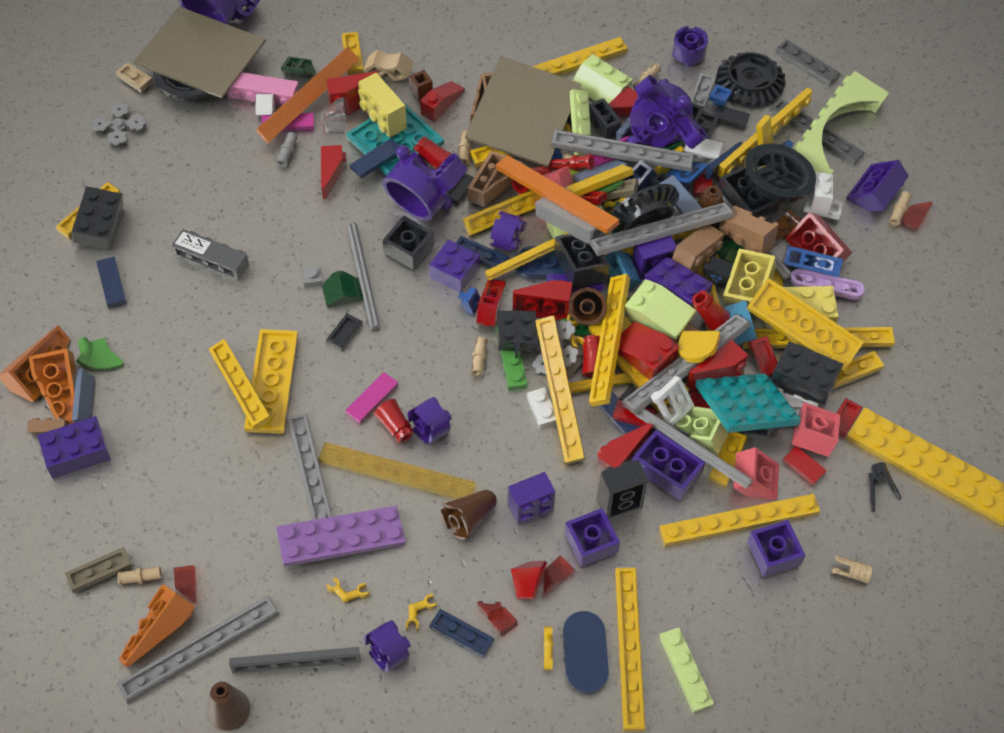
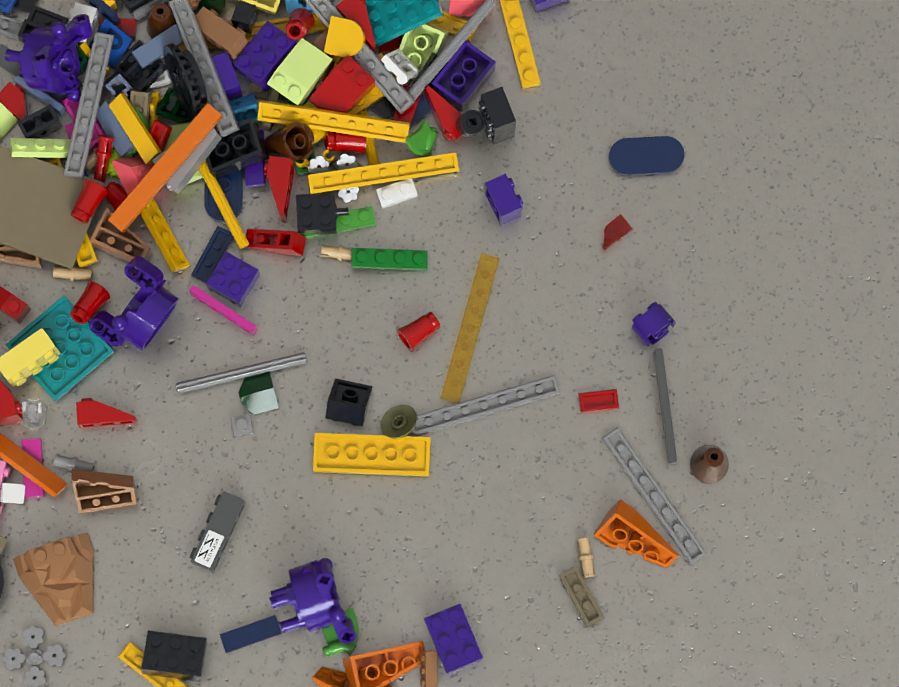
camera: 90 degrees left, 20 degrees up
sand blue tile [72,368,95,422] -> none
clear red slope [173,565,197,603] -> none
yellow plate [209,339,272,430] -> none
medium lavender plate [276,505,406,567] -> none
black tile [326,313,363,351] -> none
yellow arm [326,577,370,602] -> none
dark pink tile [345,372,399,424] -> none
dark blue tile [350,138,399,179] -> none
black brick [382,216,434,269] -> none
yellow arm [405,594,437,632] -> none
dark purple brick [407,397,452,444] -> none
dark blue tile [429,609,495,658] -> none
reddish brown cone [440,489,497,540] -> none
black tile [446,173,474,206] -> none
blue tile [458,287,481,315] -> none
dark purple brick [490,211,526,252] -> none
red slope [511,560,547,600] -> none
clear red slope [543,555,575,595] -> none
yellow arm [543,626,554,670] -> none
dark purple brick [564,508,620,567] -> none
yellow tile [615,568,645,731] -> none
yellowish green plate [659,627,714,714] -> none
none -> medium nougat wedge [13,533,94,626]
none -> red plant [70,179,109,223]
none -> medium nougat wedge [71,469,137,514]
none -> dark pink tile [189,285,258,335]
none -> dark purple piece [269,558,356,644]
none -> black slope [325,378,373,426]
none -> green plate [351,248,428,271]
none -> olive dish [381,405,417,438]
none -> bright green arm [406,120,438,157]
none -> black wheel [456,110,485,138]
none -> red tile [578,389,619,413]

